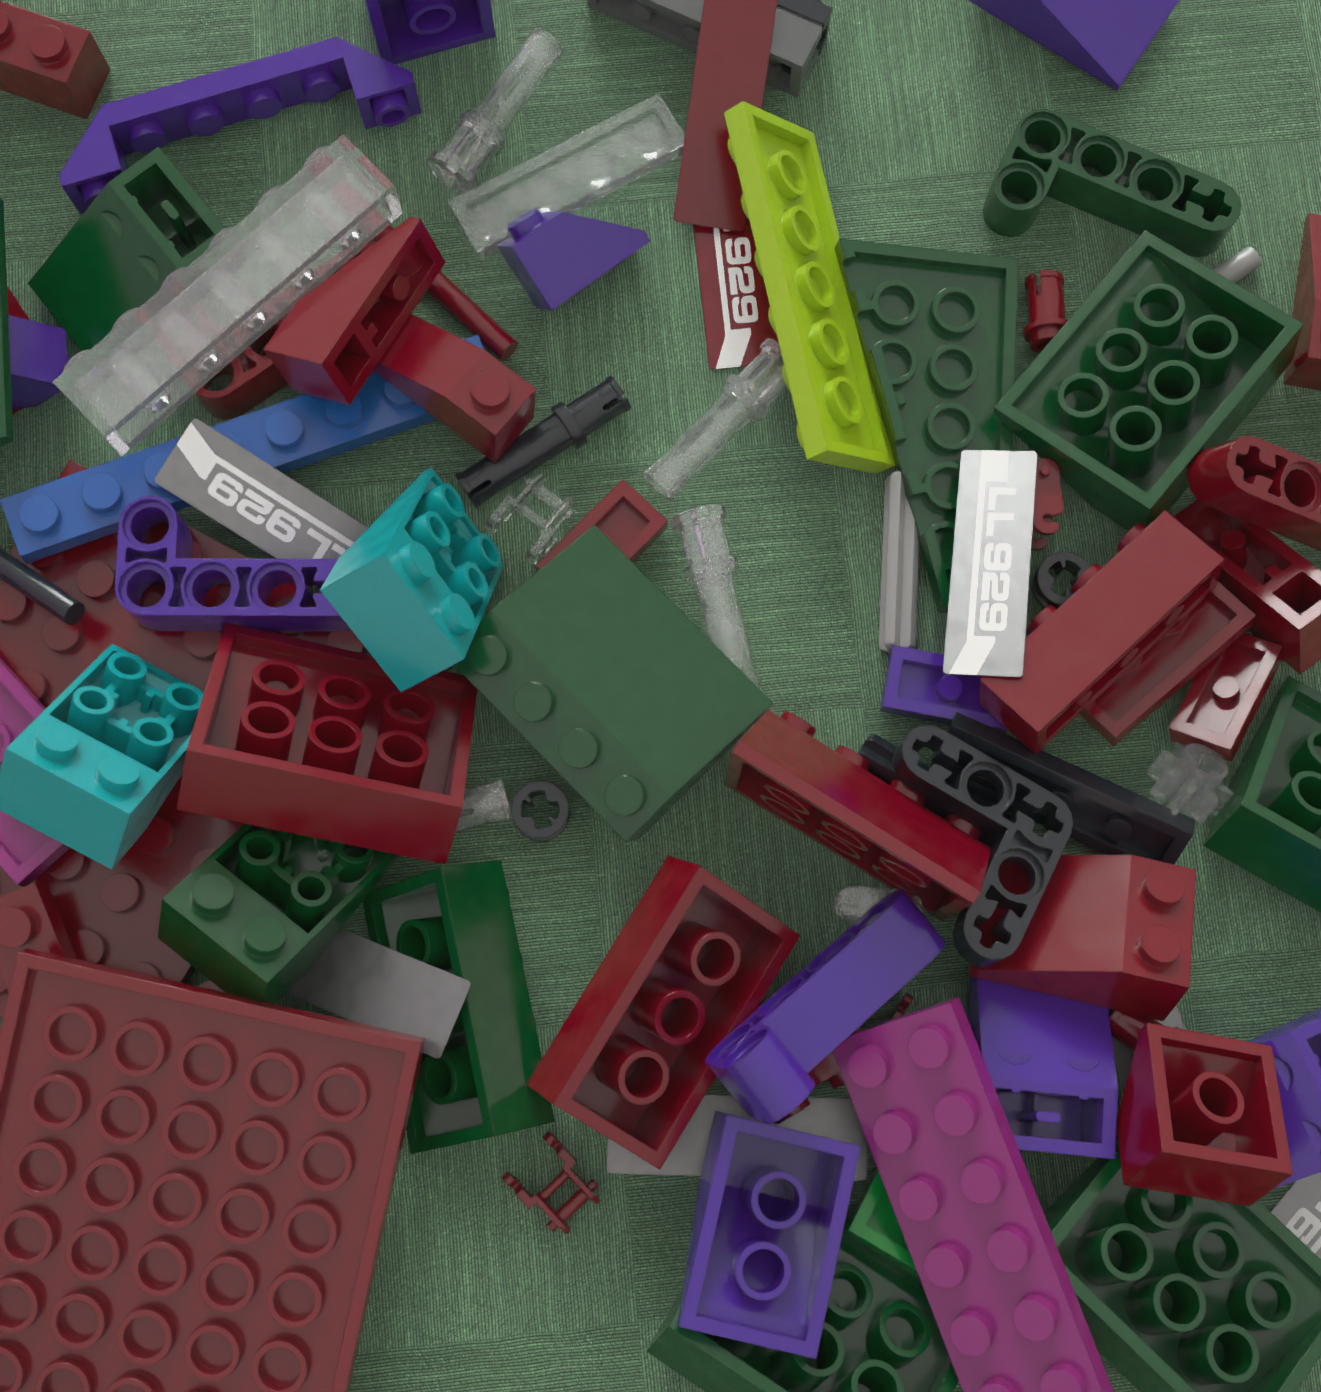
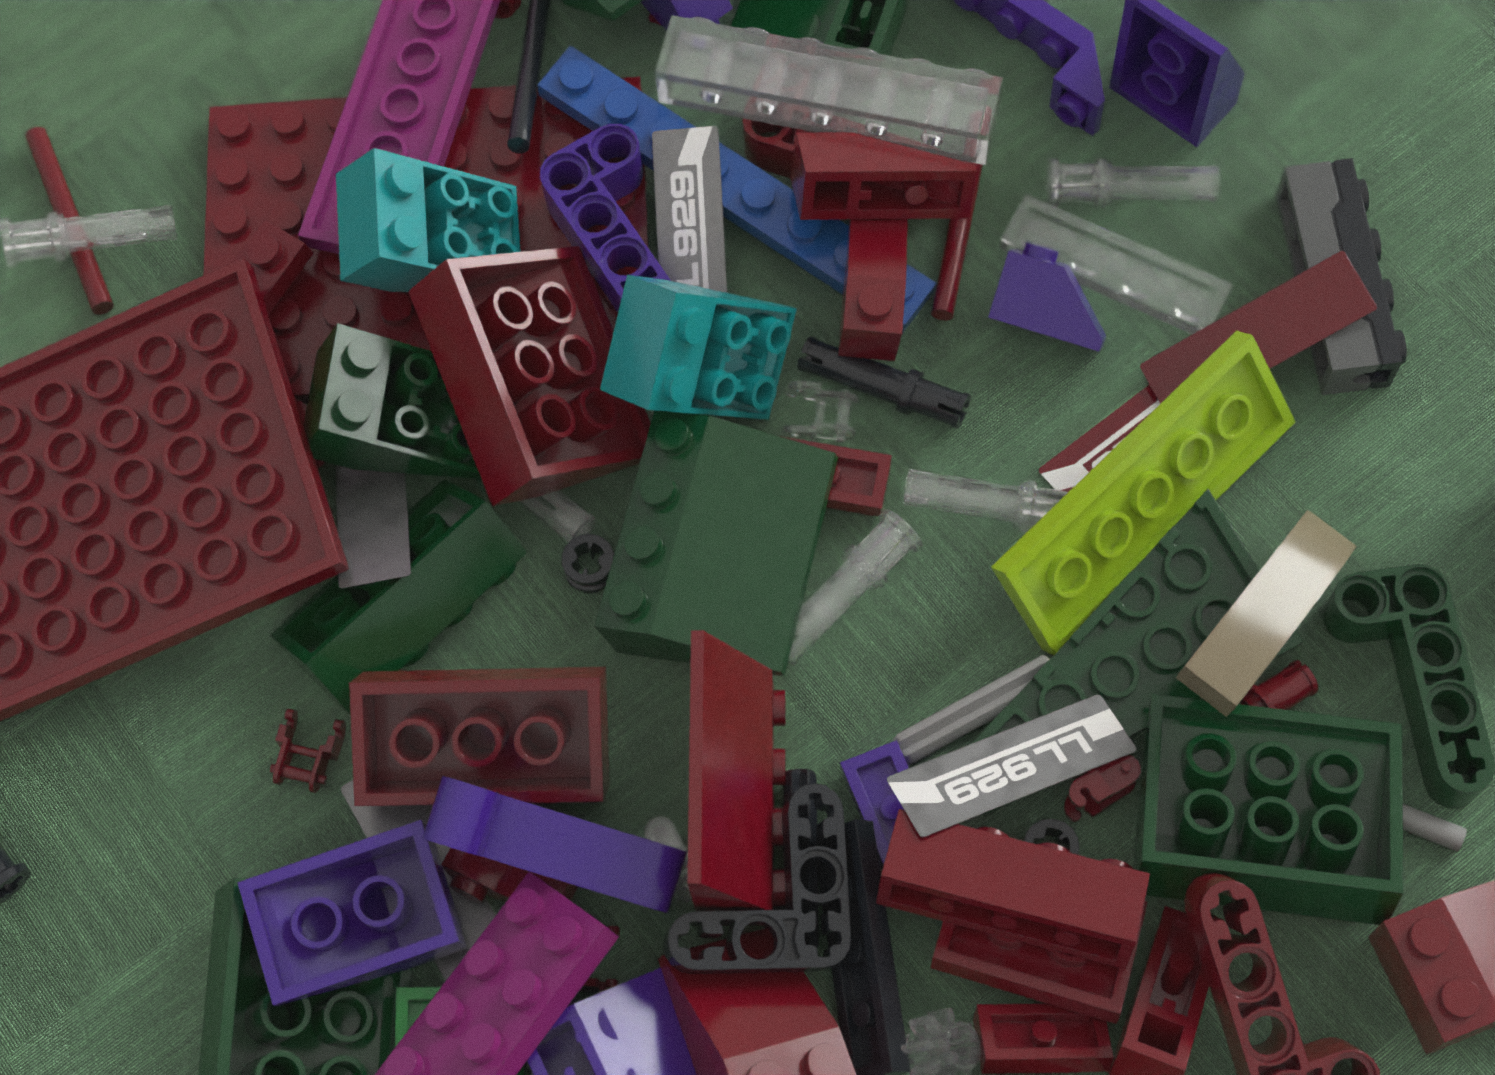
camera: 65 degrees right, 10 degrees down
none -> dark tan slope [1175,510,1357,717]

